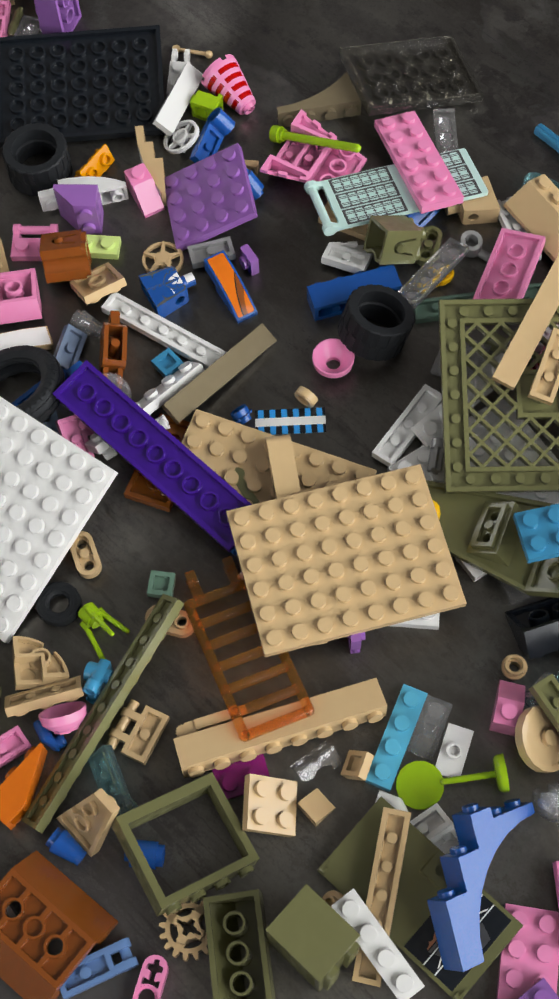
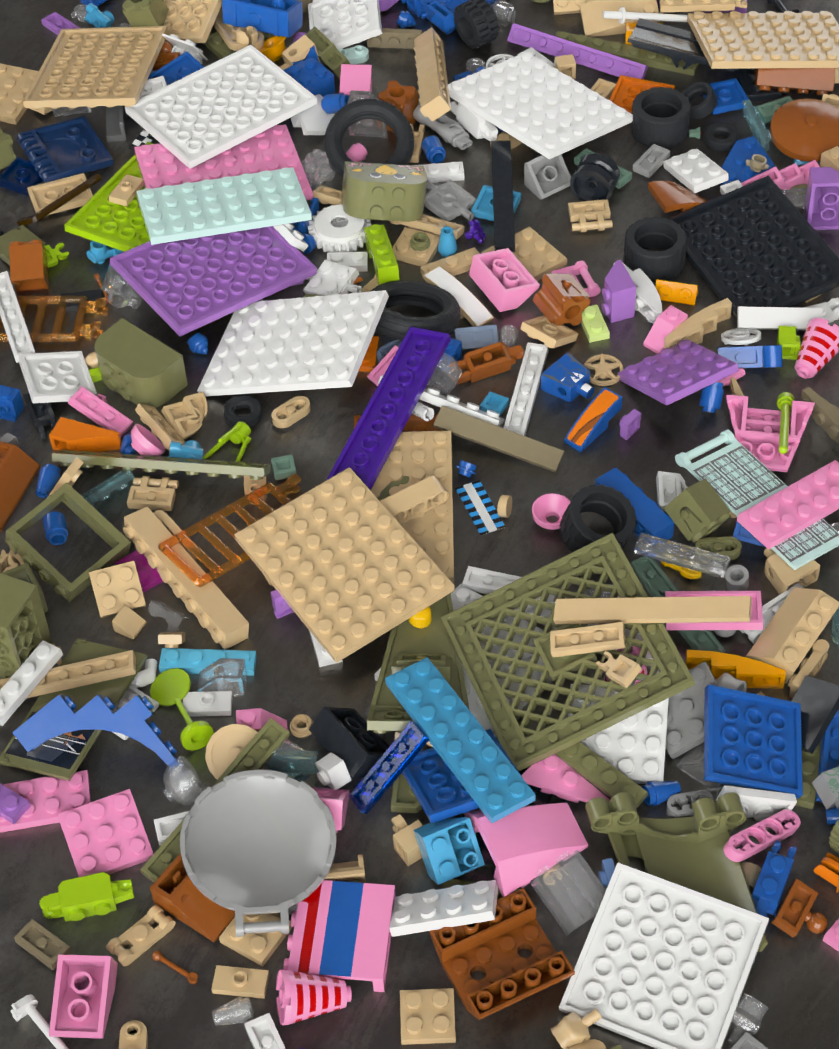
camera: 70 degrees right, 15 degrees down
light grey plate [187,236,236,269] -> none

